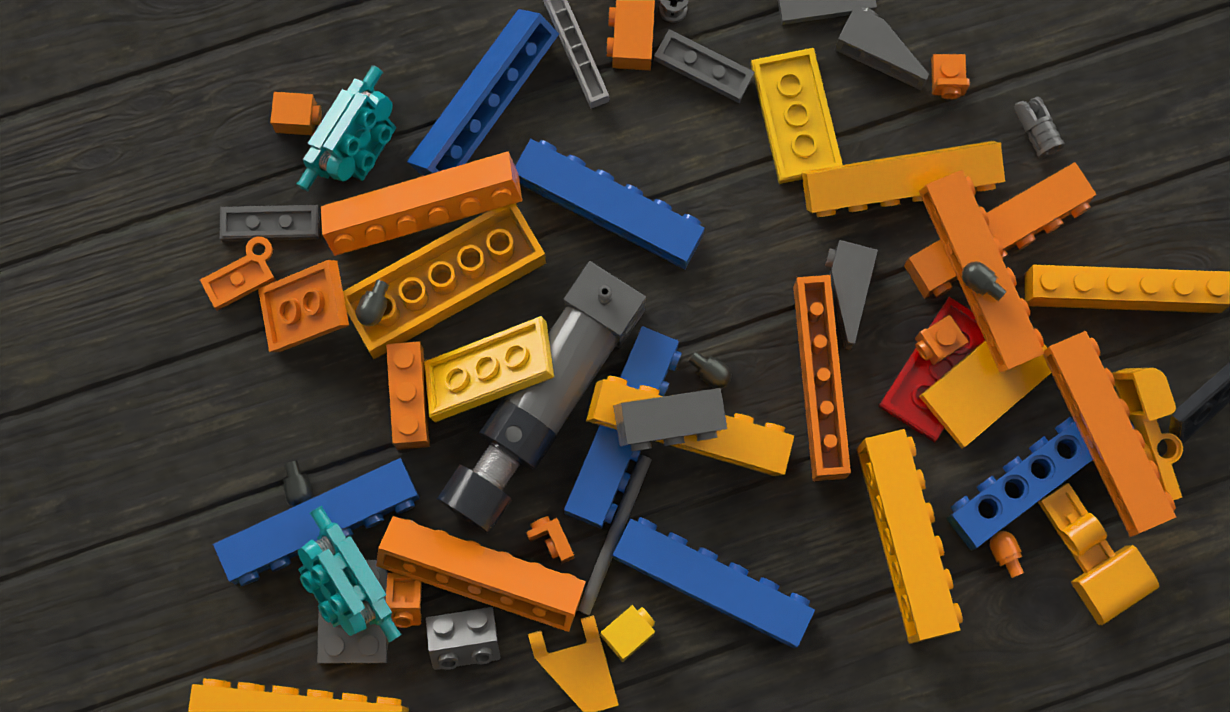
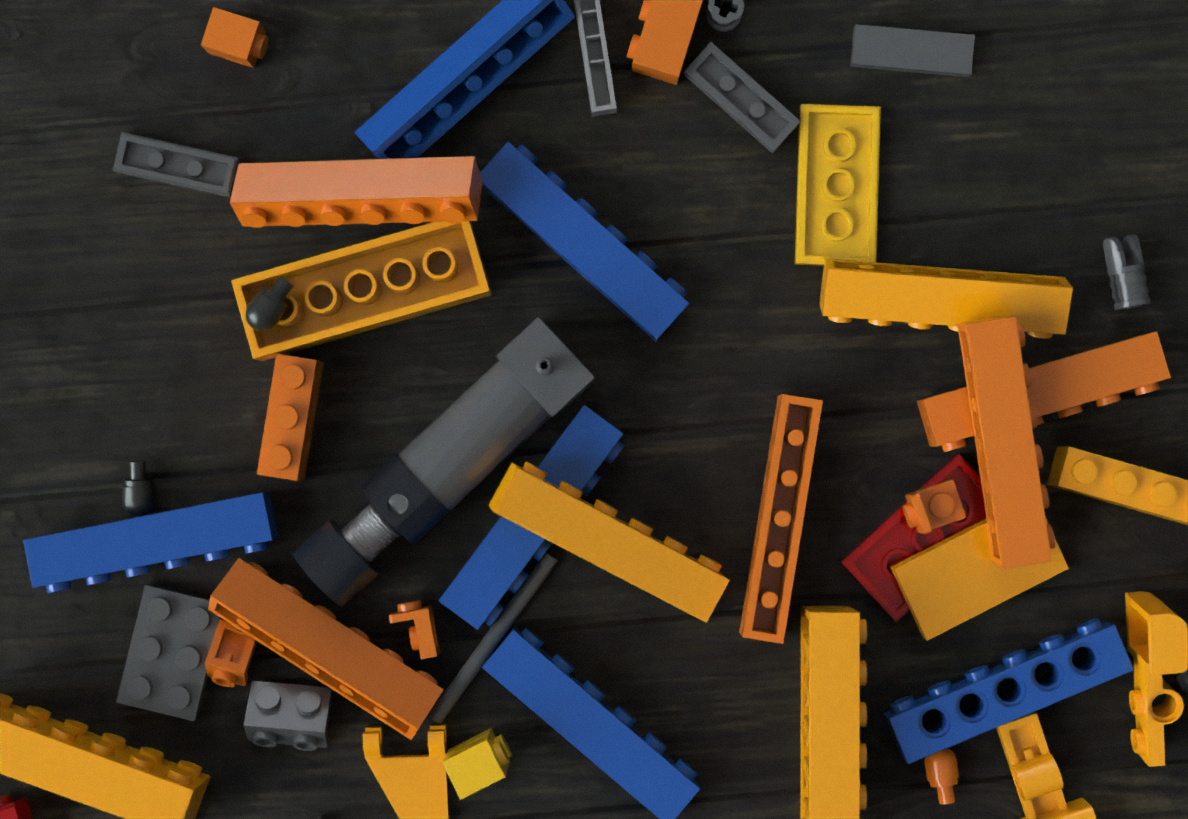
camera: 20 degrees right, 10 degrees up
orange hinge [200,236,275,311] -> none
orange plate [258,260,349,352] -> none
teal piece [296,65,397,192] -> none
teal piece [298,506,402,642] -> none
yellow tile [424,316,554,422] -> none
dark grey brick [613,388,727,451] -> none
pearl dark grey cylinder [688,351,732,388] -> none
dark grey slope [825,240,878,350] -> none
dark grey slope [835,6,929,90] -> none
orange bracket [931,54,970,99] -> none
pearl dark grey cylinder [962,261,1006,301] -> none
orange brick [1043,331,1176,537] -> none

